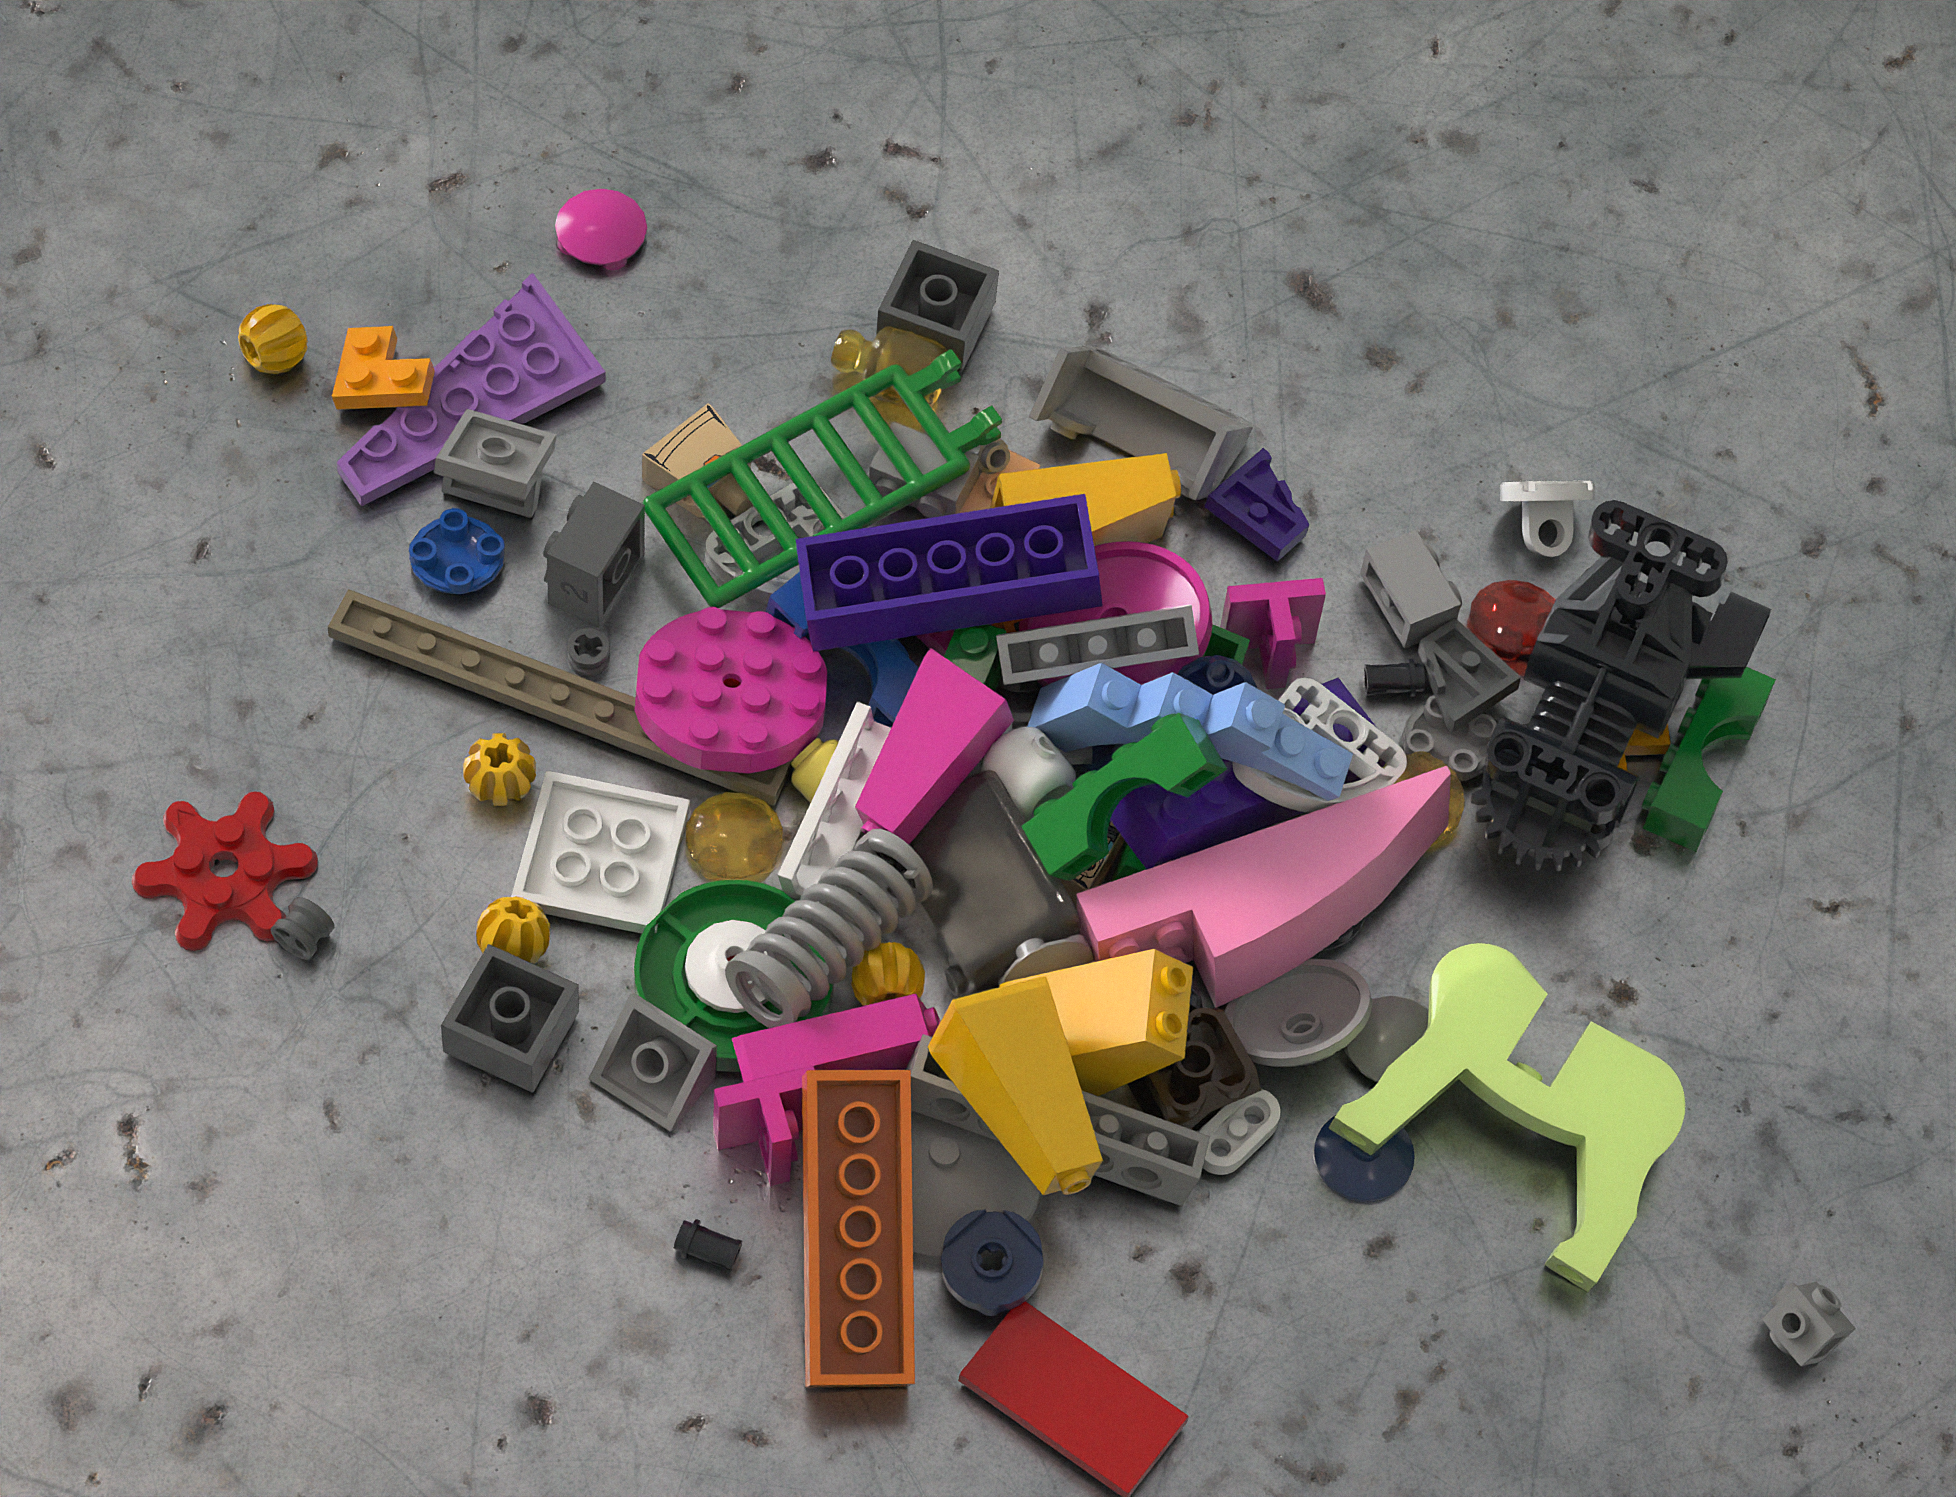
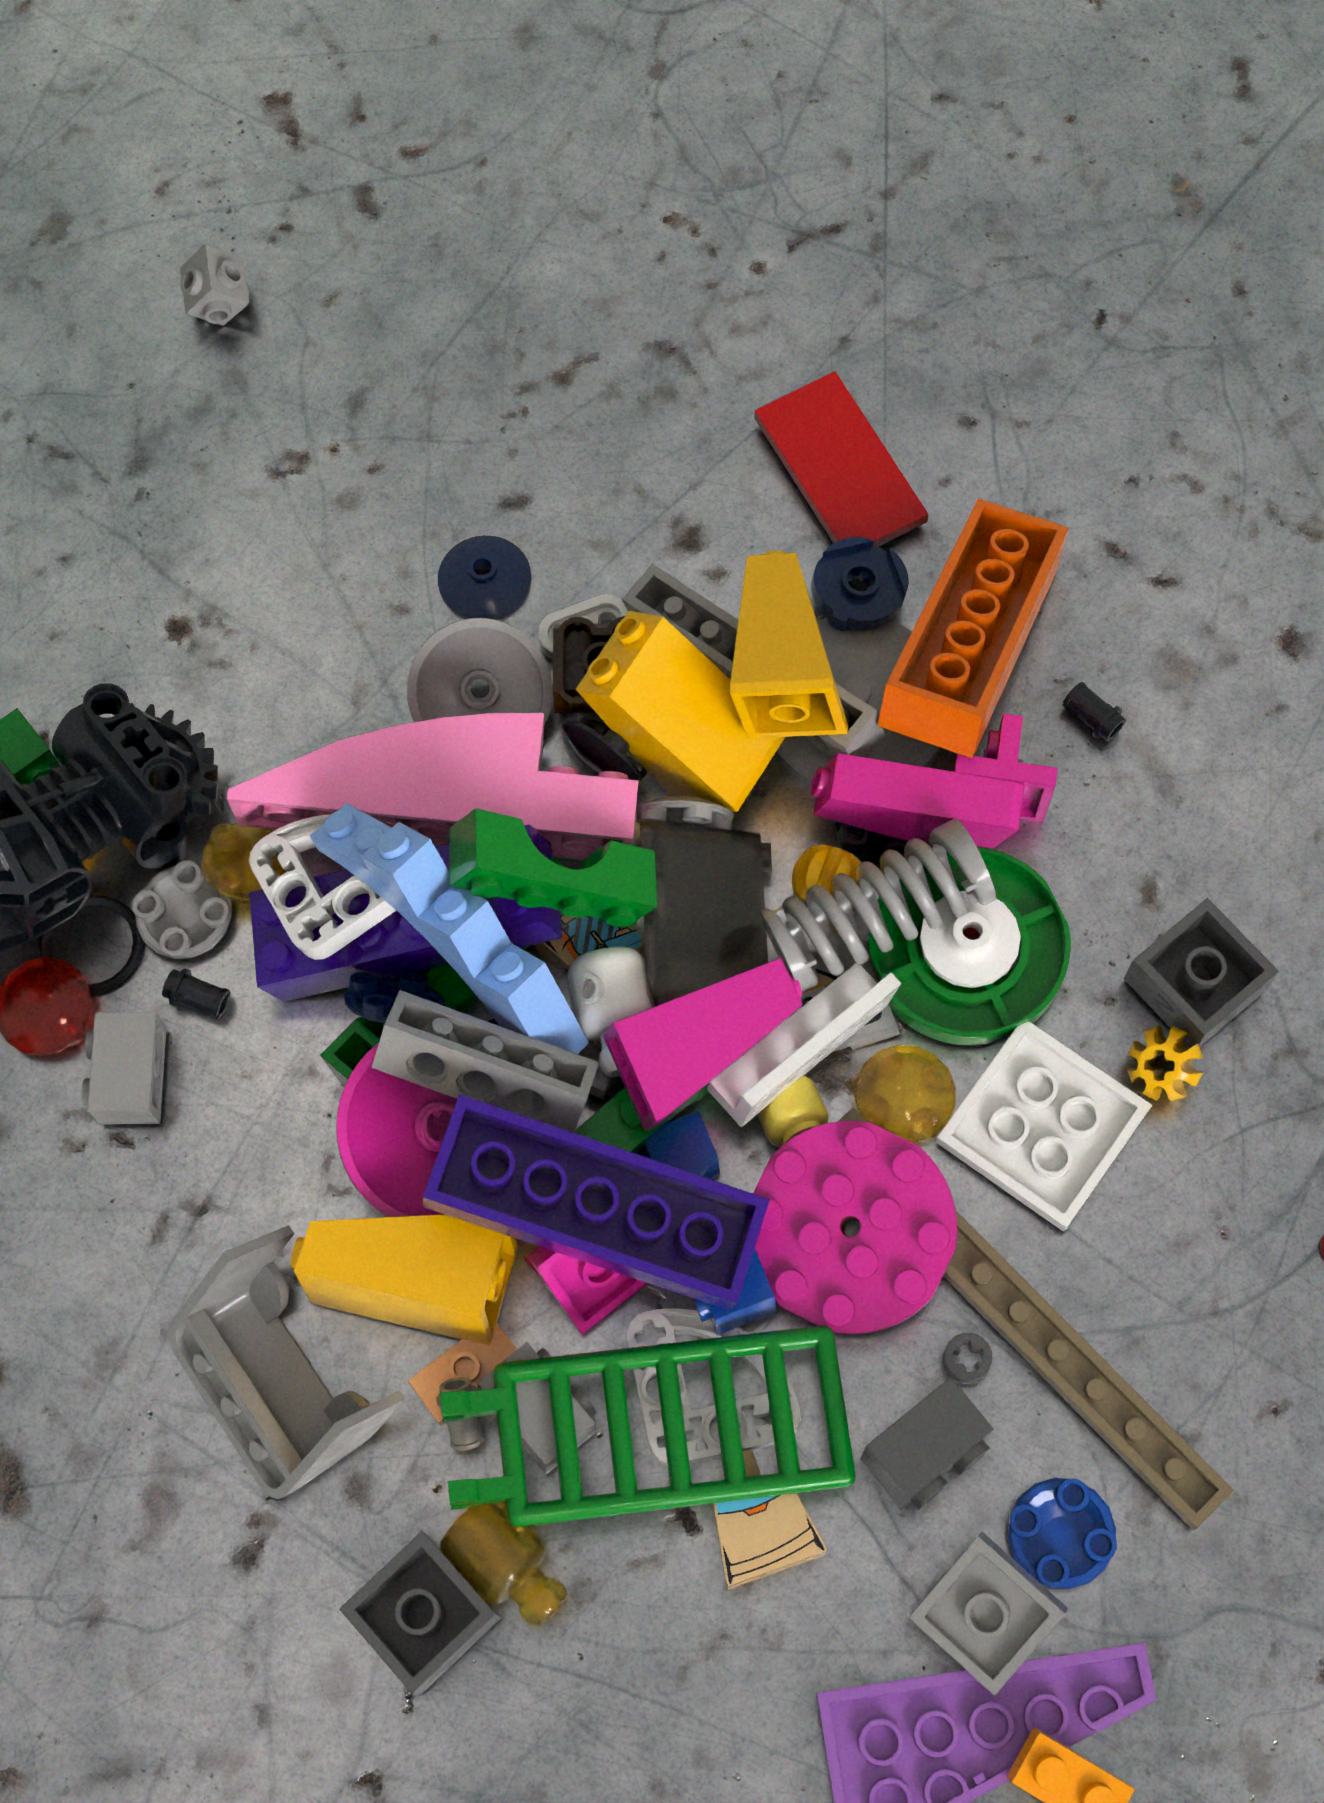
camera: 145 degrees left, 10 degrees up
yellow piece [463,733,536,806] -> none
light grey slope [588,993,717,1132] -> none
dark purple wing [1205,448,1310,561] -> none
dark pink bracket [1220,578,1326,689] -> none
yellowish green animal [1329,943,1685,1292] -> none
light grey dish [1344,996,1429,1083] -> none
dark grey wing [1418,618,1521,733] -> none

